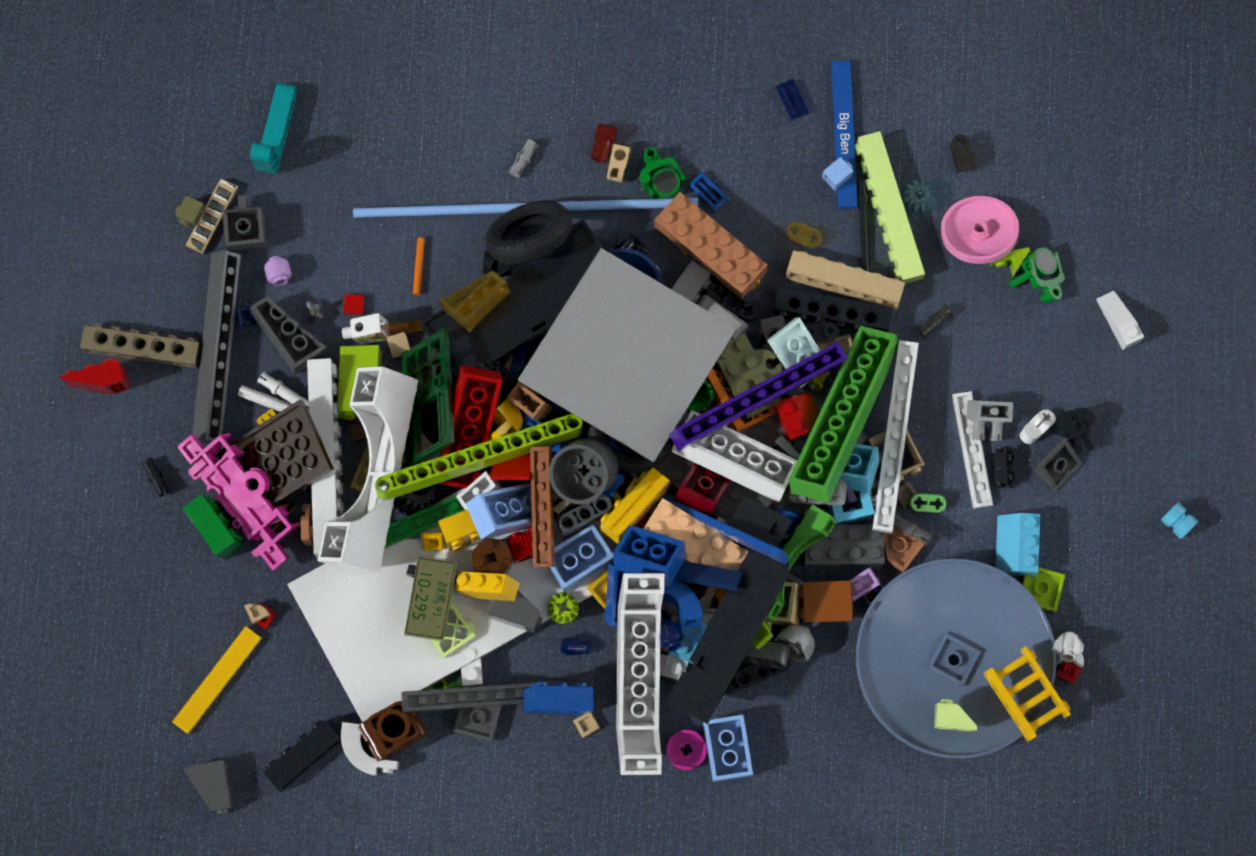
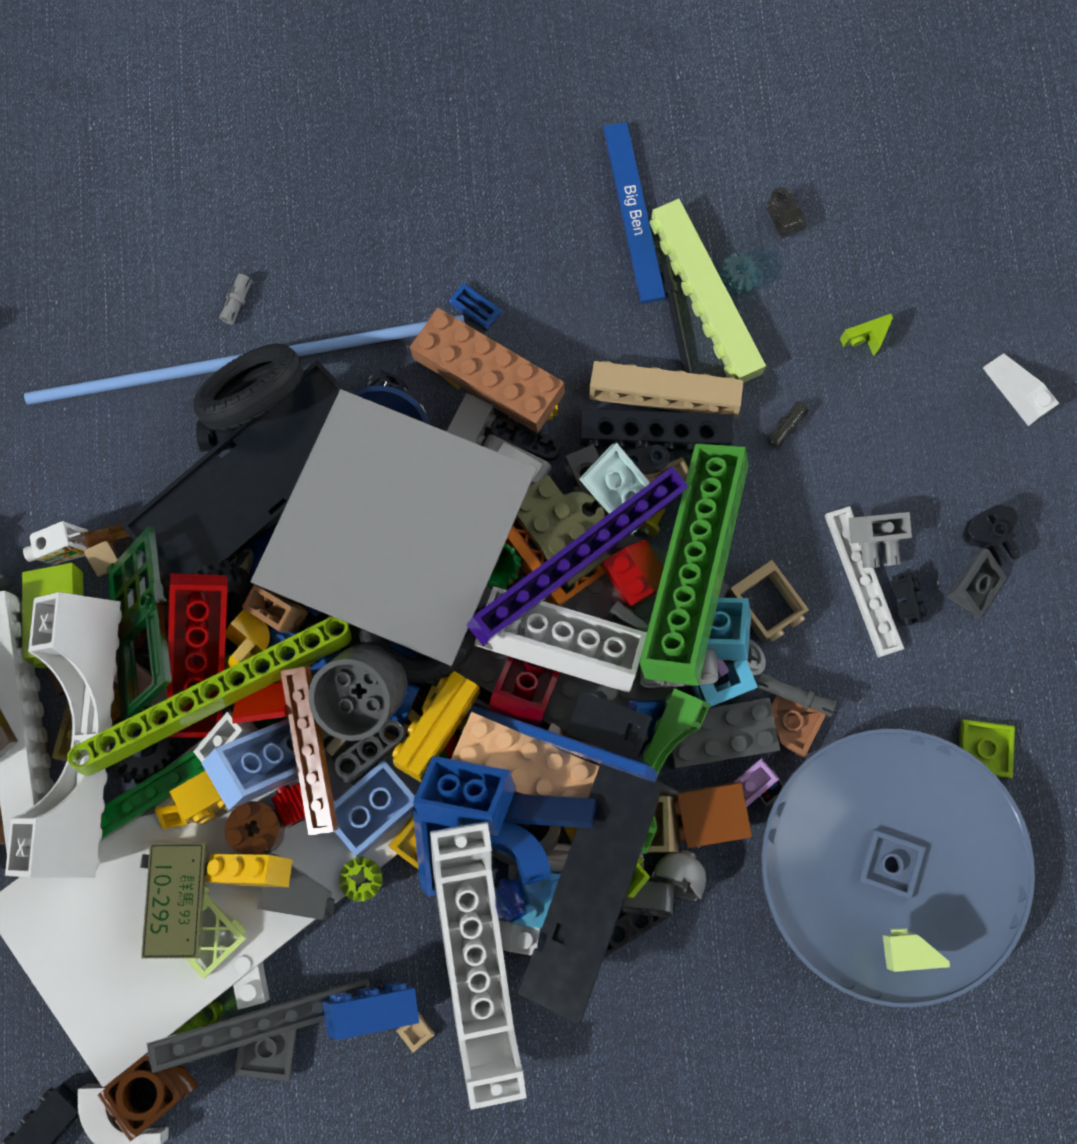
camera: 10 degrees left, 0 degrees up
red tile [343,294,365,316] -> none
orange piece [413,238,425,295] -> none
clear yellow wedge [438,271,510,332] -> none
clear blue cone [561,637,590,656] -> none
clear red piece [591,123,617,163] -> none
tan leg [607,144,631,183] -> none
green piece [639,147,686,199] -> none
dark pink plate [667,730,707,770] -> none
light blue brick [703,715,753,782] -> none
clear blue tile [775,79,809,121] -> none
clear yellow beam [787,222,822,248] -> none
light blue brick [822,157,853,191] -> none
white plate [872,340,919,533] -> none
dark tan tile [897,481,919,509] -> none
bright green beam [908,493,946,513] -> none
bright pink dish [941,196,1019,264] -> none
yellow fence [983,646,1071,742] -> none
medium azure slope [995,513,1040,577] -> none
green piece [1009,248,1065,304] -> none
white piece [1020,410,1056,444] -> none
white brick [1052,632,1084,667] -> none
red tile [1055,661,1082,685] -> none

